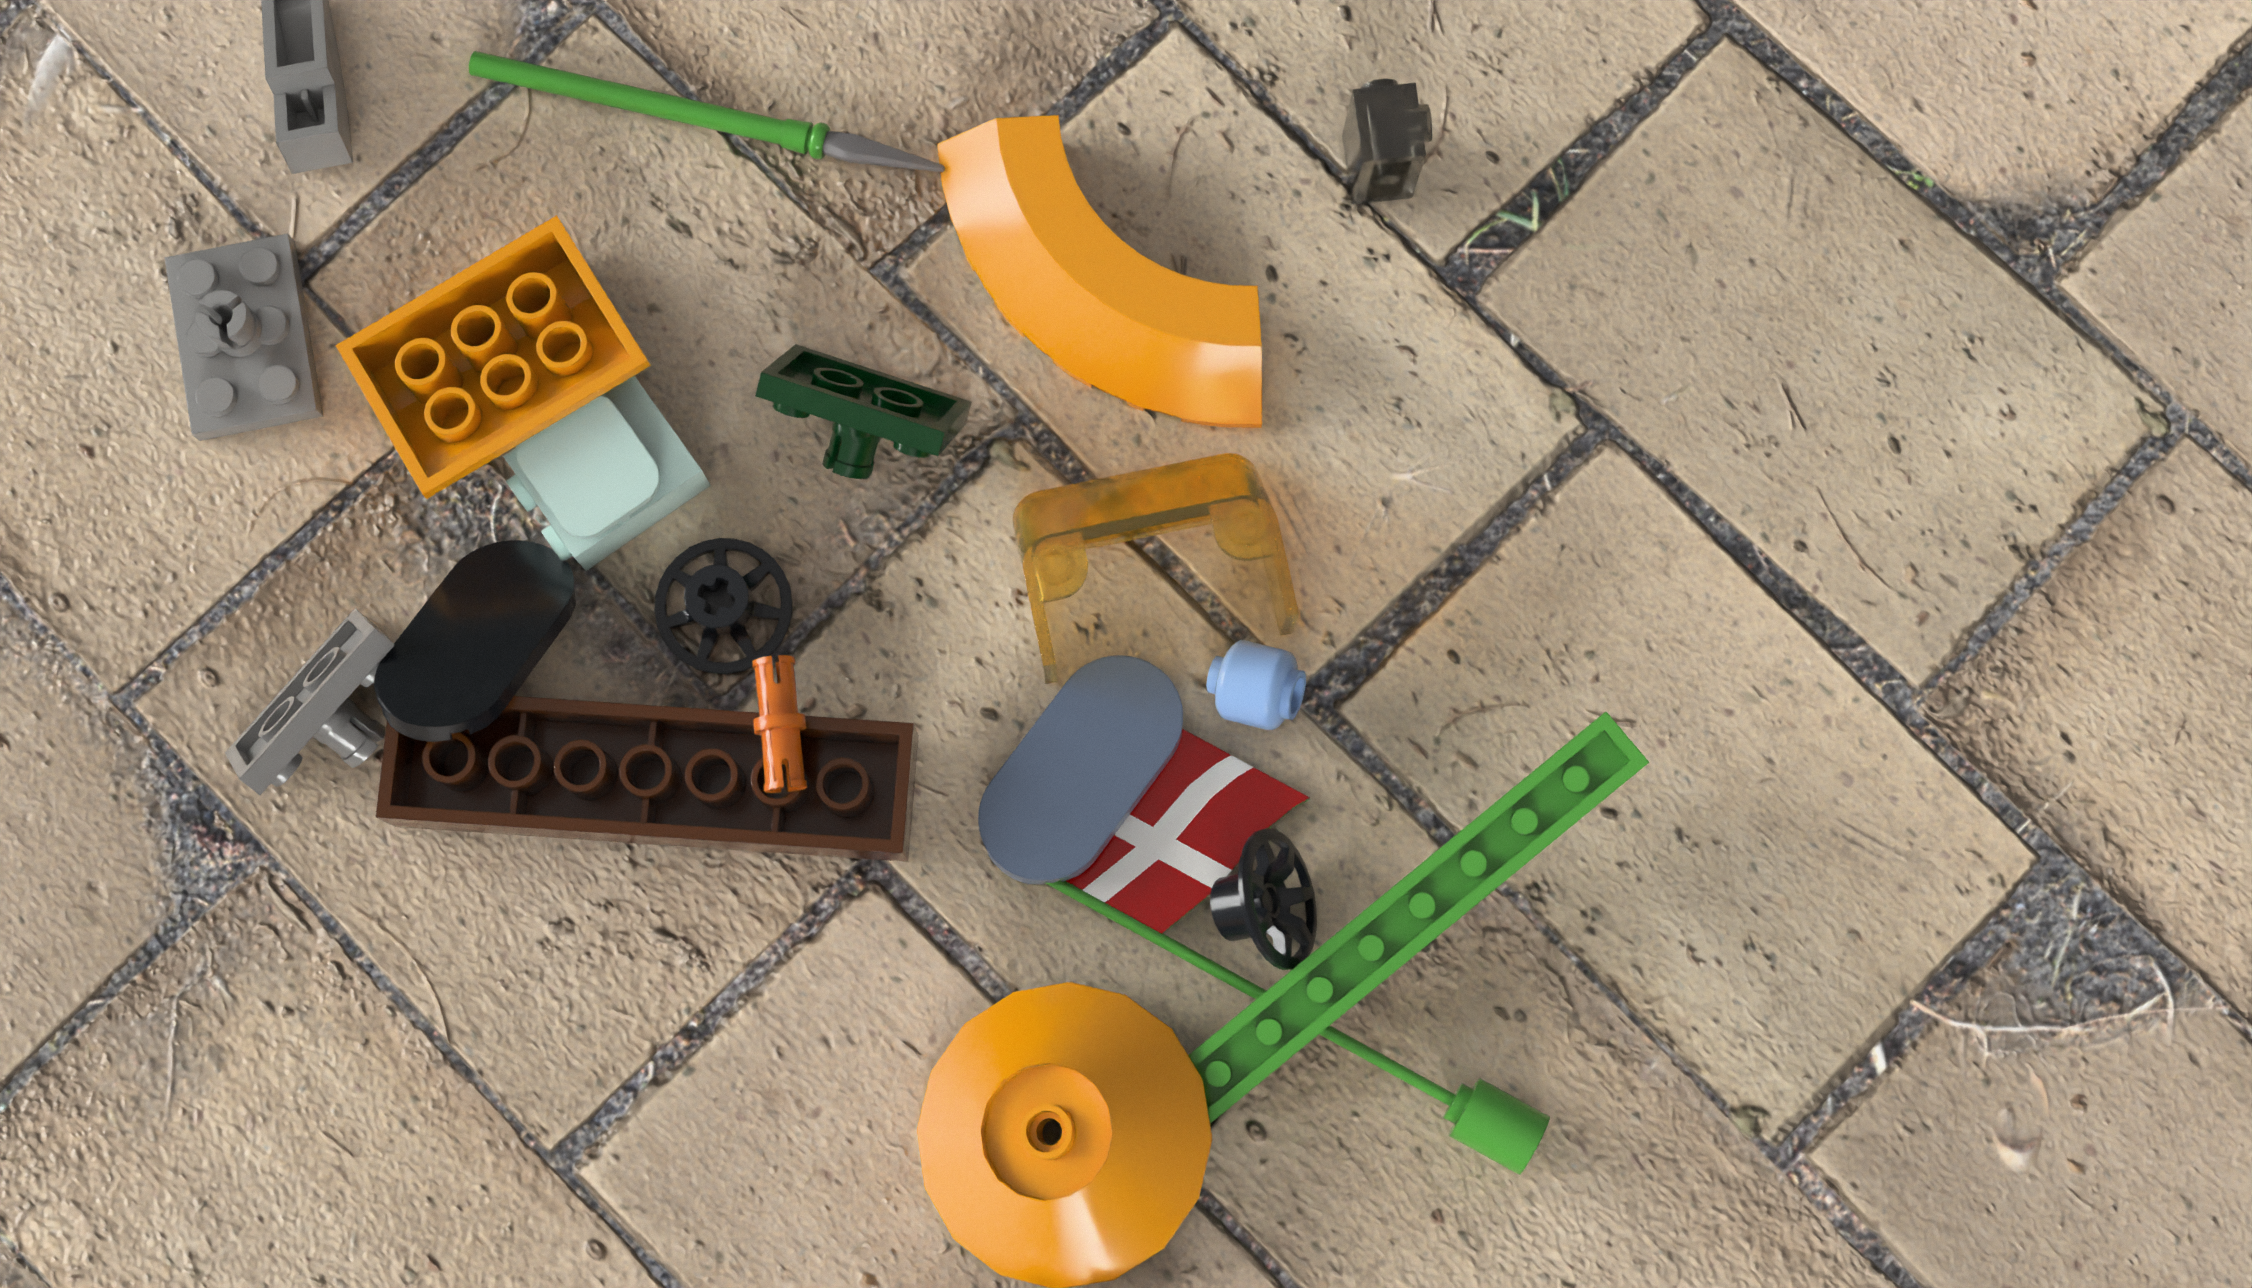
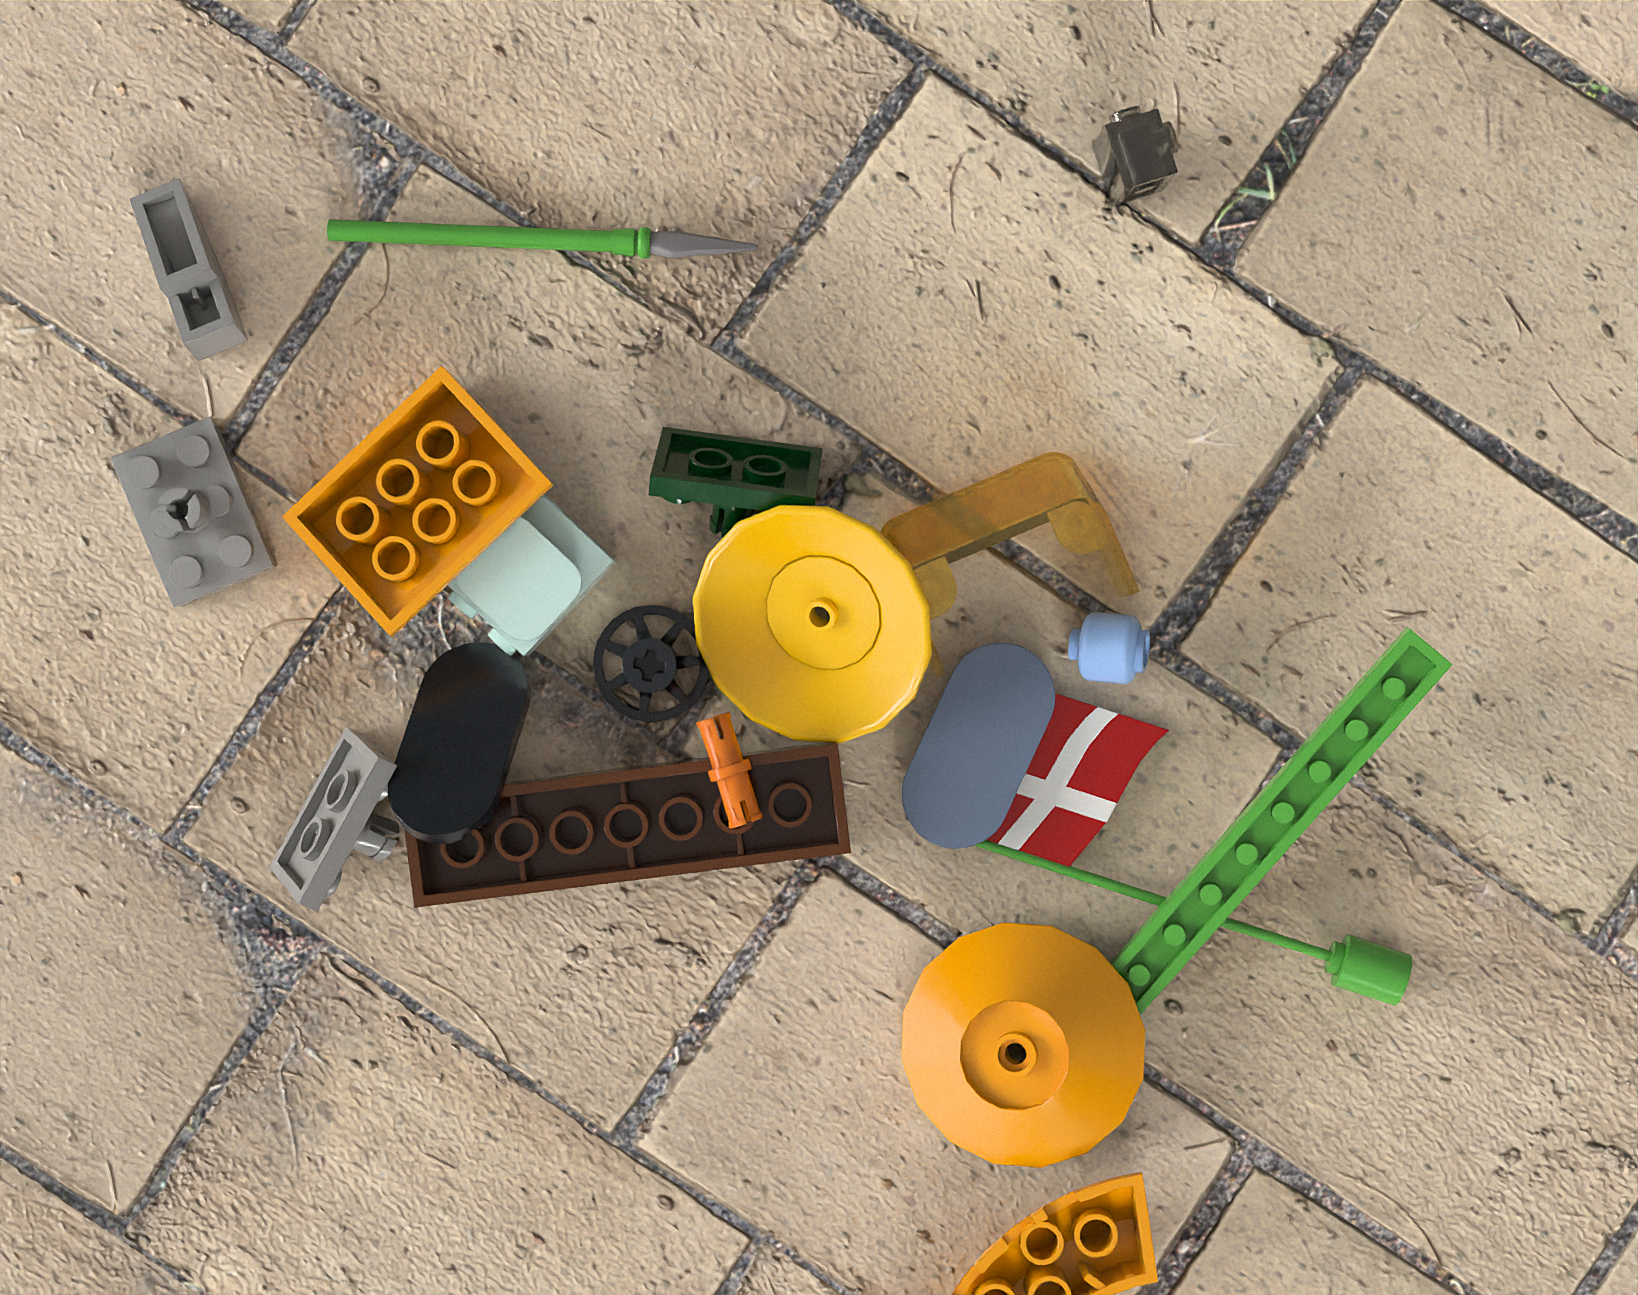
camera: 10 degrees left, 10 degrees up
light orange brick [937,115,1262,428] -> none
black wheel [1210,828,1317,970] -> none
none -> yellow dish [693,505,932,743]

